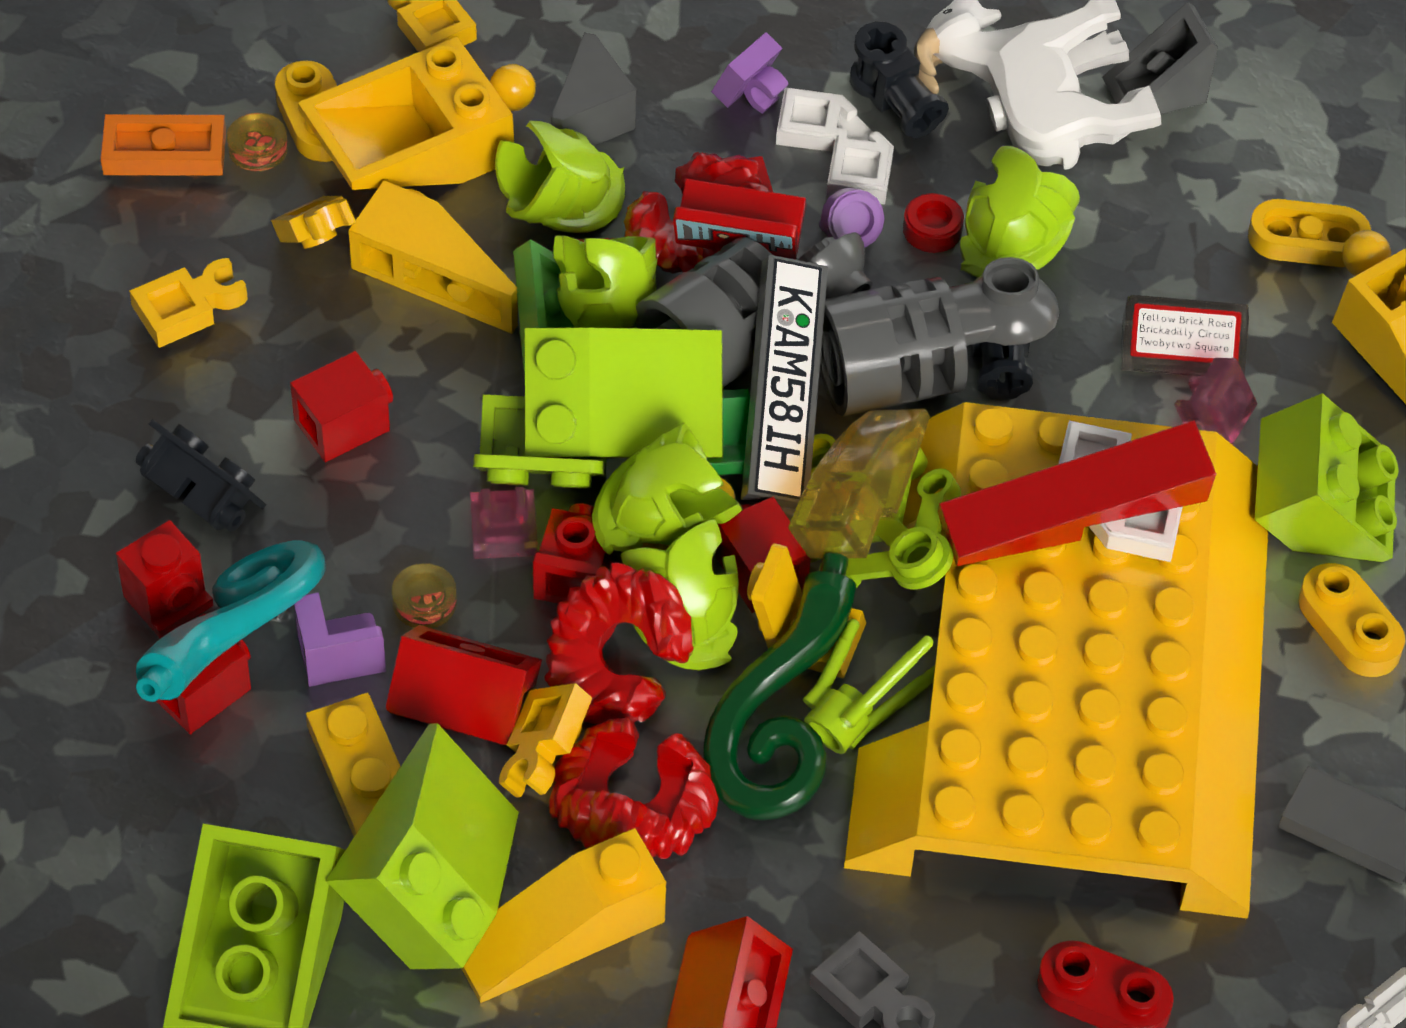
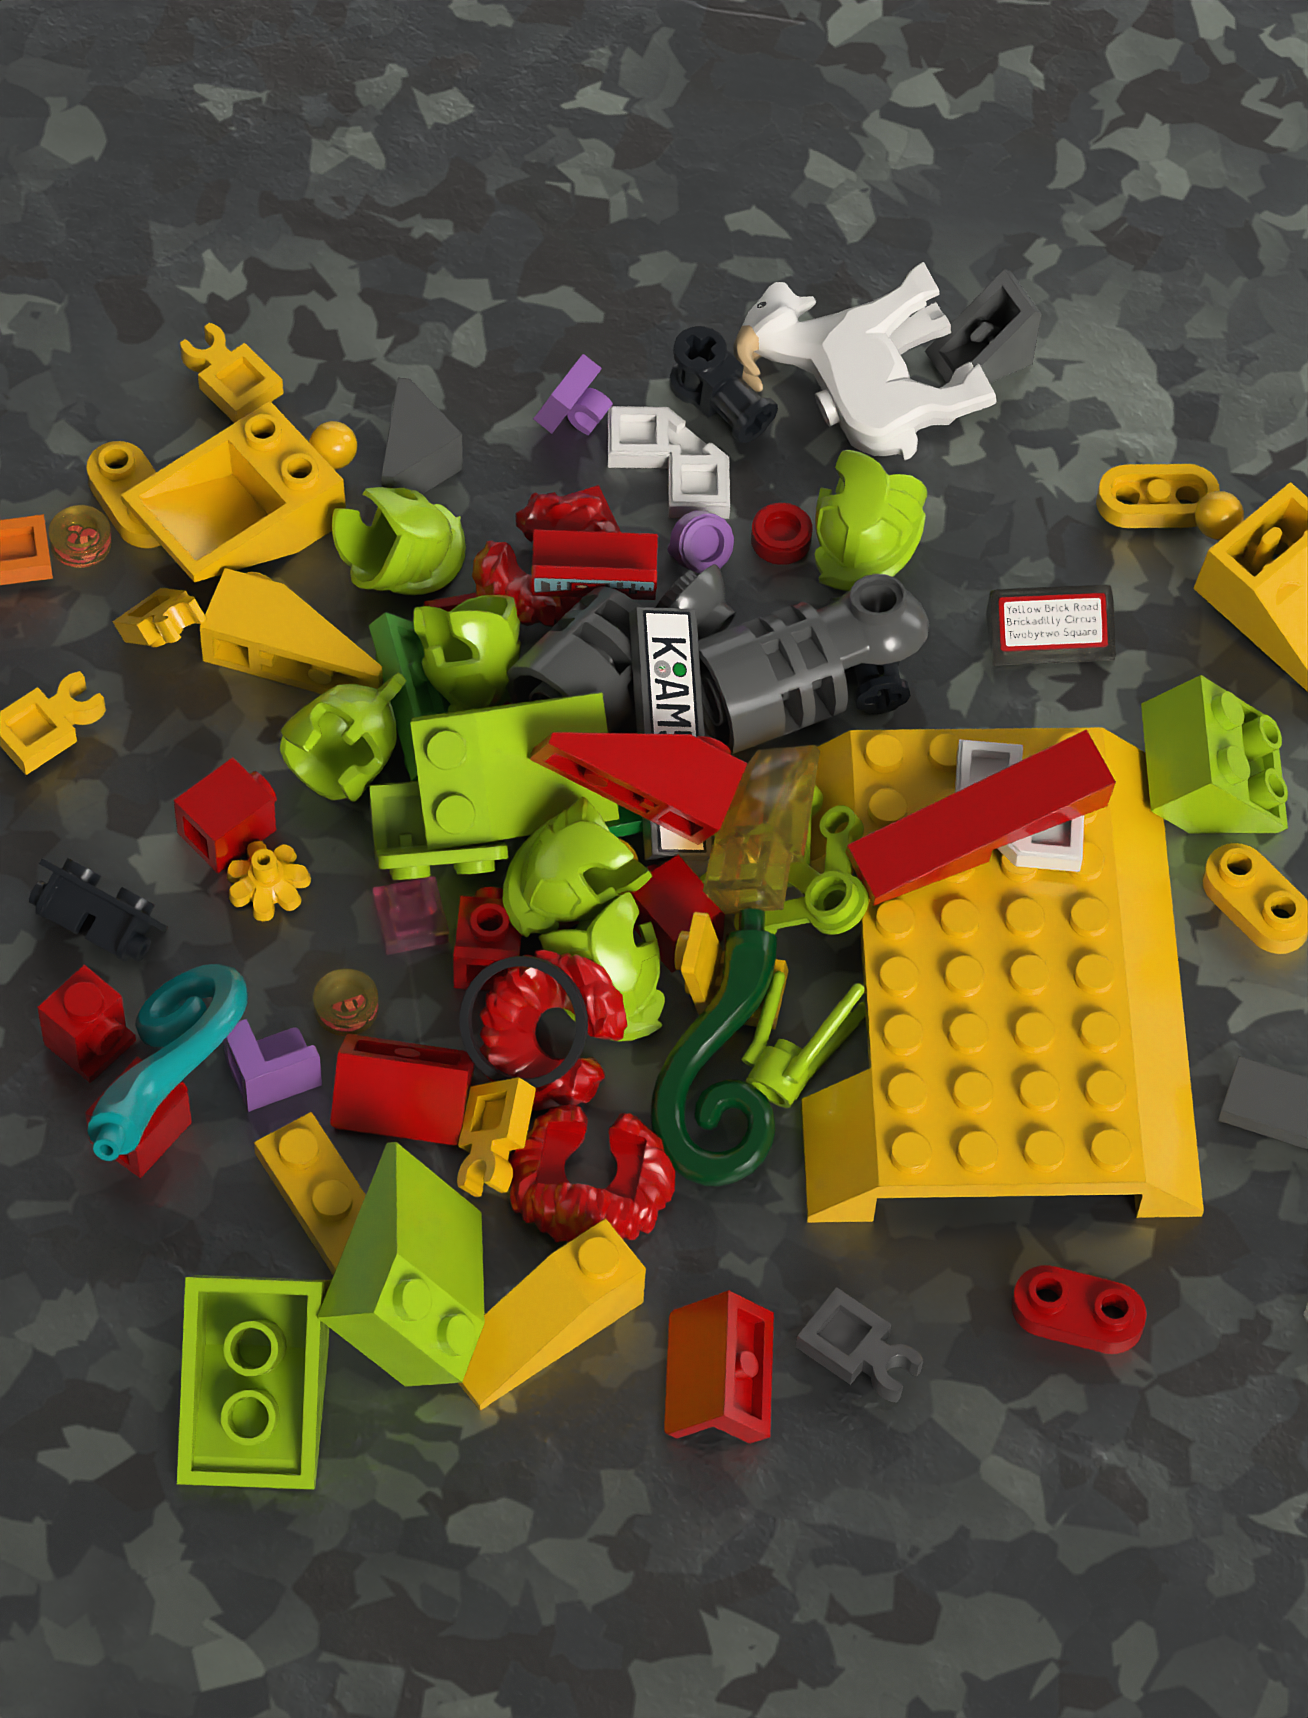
camera: 10 degrees left, 5 degrees up
clear pink tile [1174,358,1258,445] -> none
none -> yellow plant [227,841,311,921]
none -> lime helmet [280,672,407,802]
none -> black piece [459,956,588,1088]
none -> red slope [529,732,747,845]

